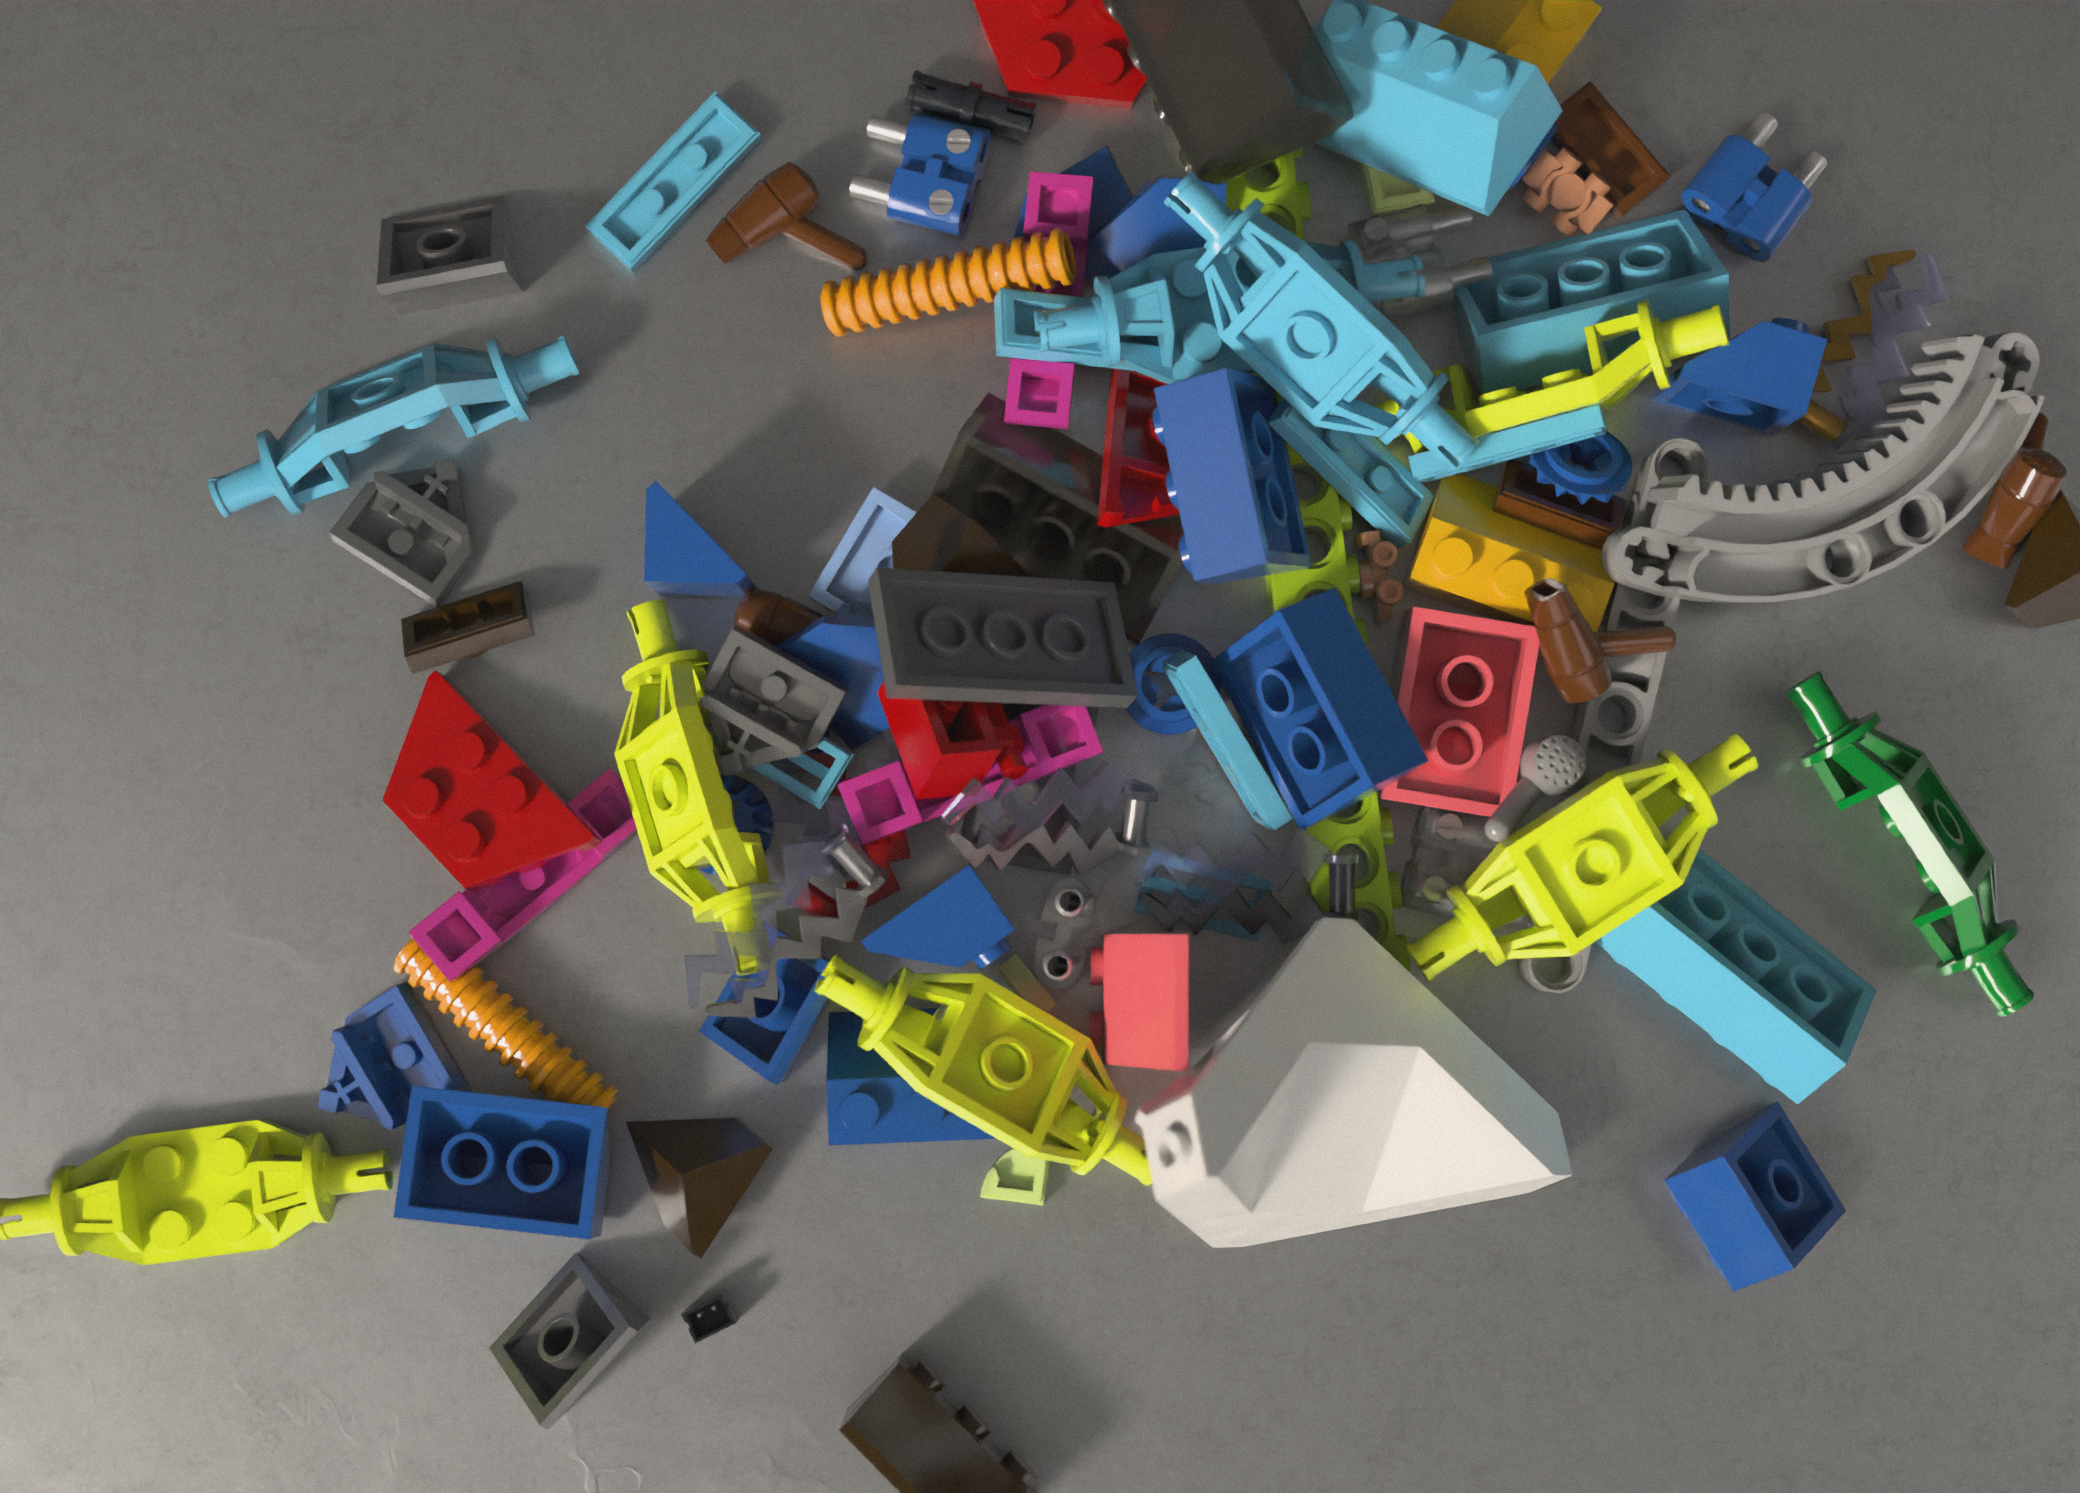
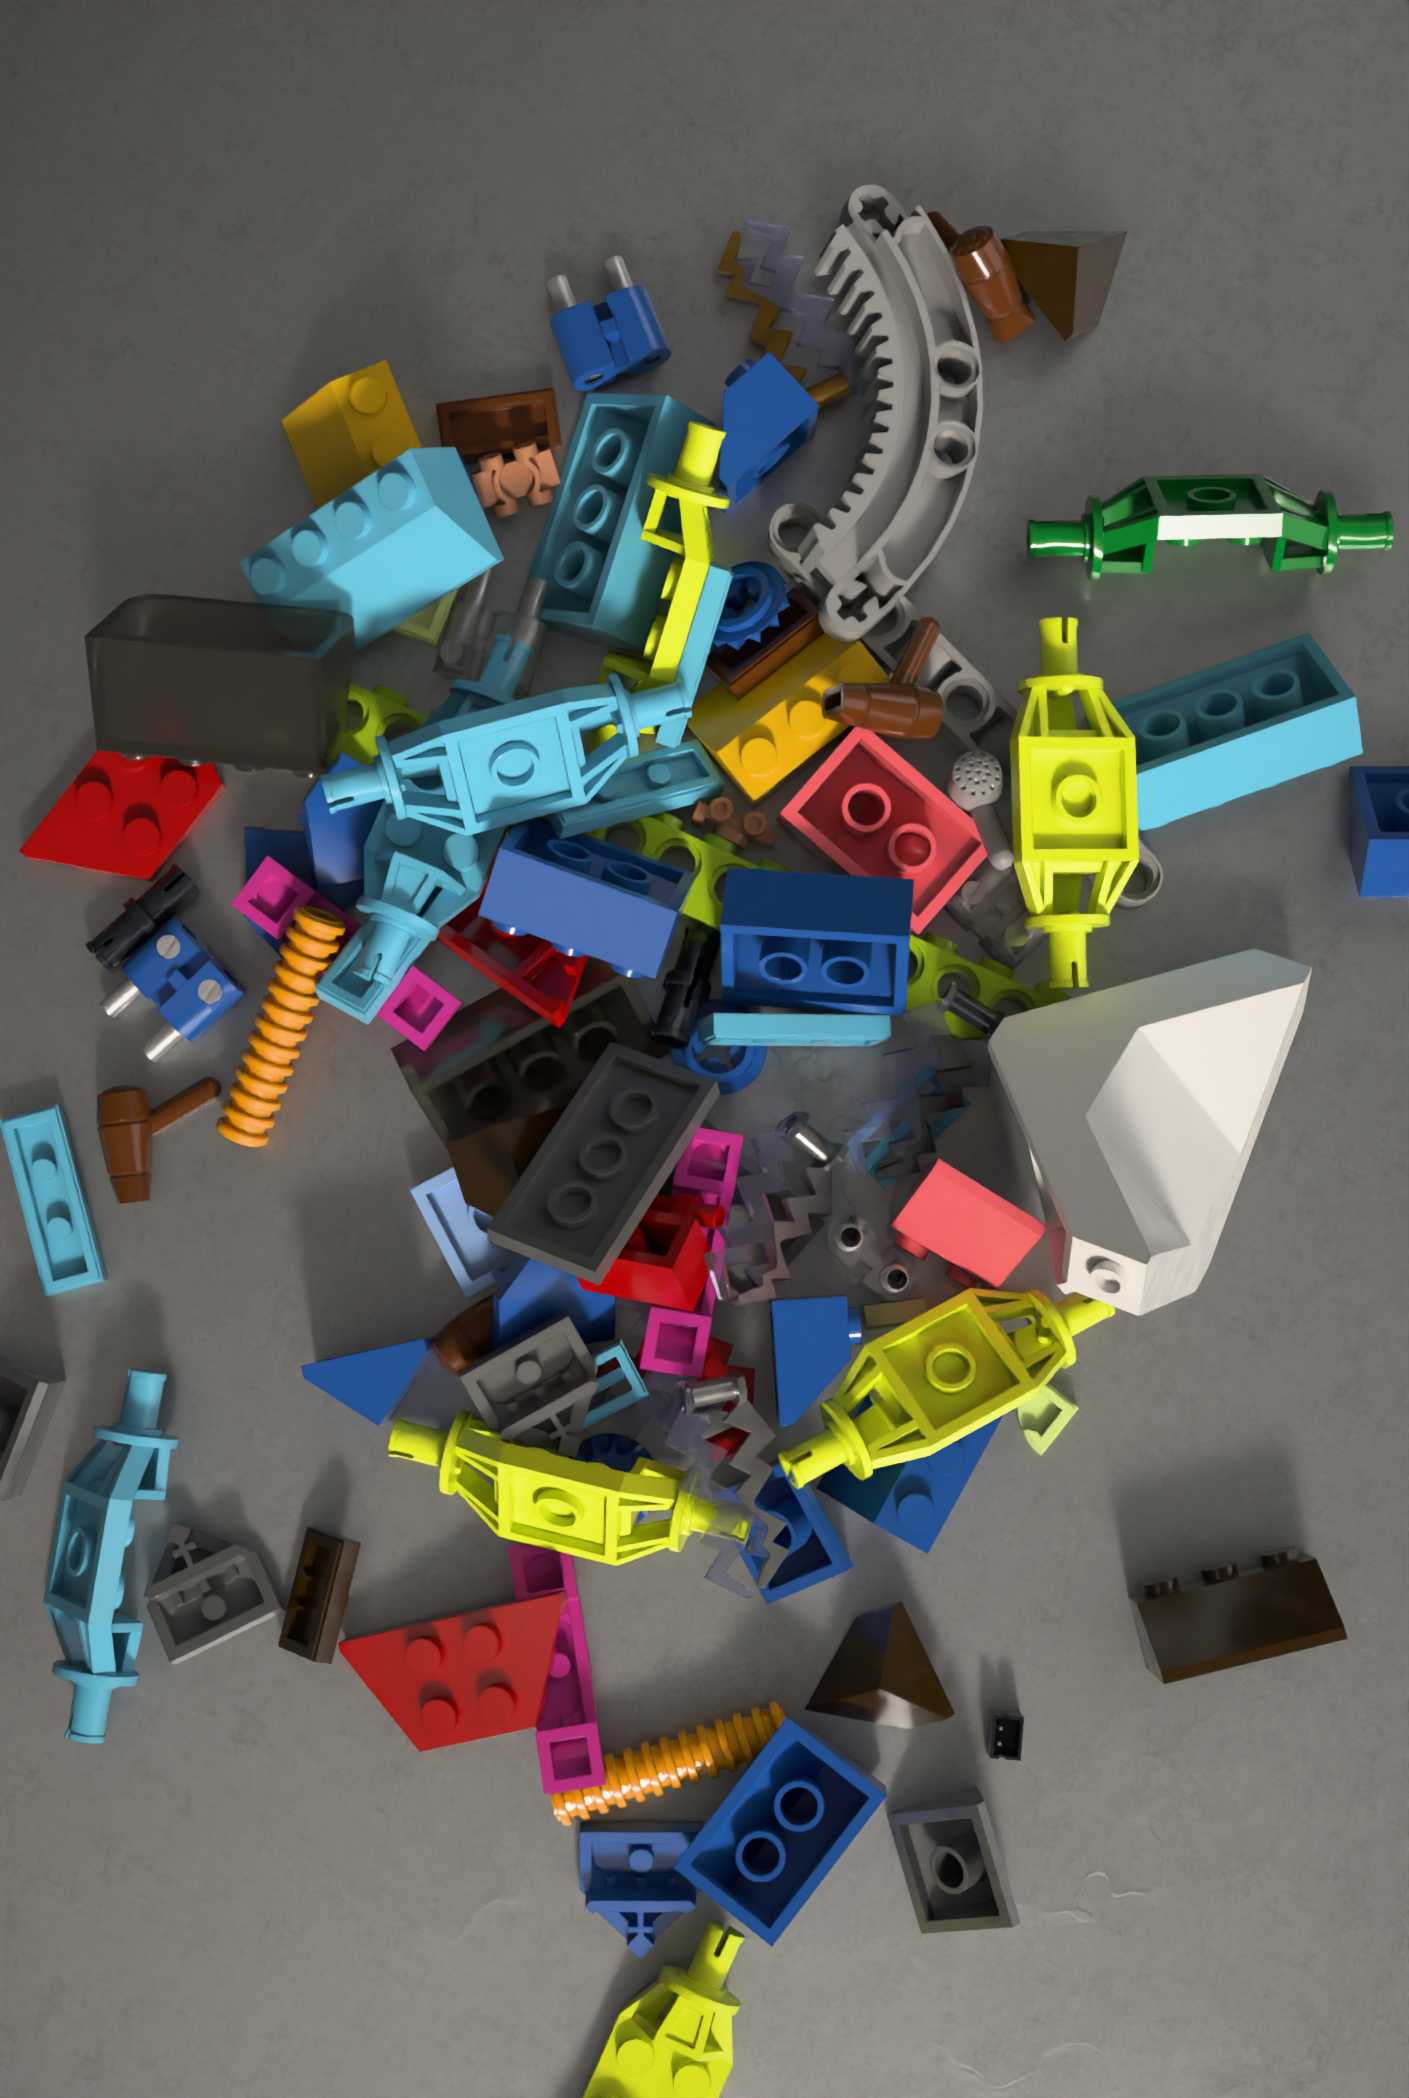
camera: 60 degrees left, 0 degrees up
none -> black pin [650,924,721,1050]

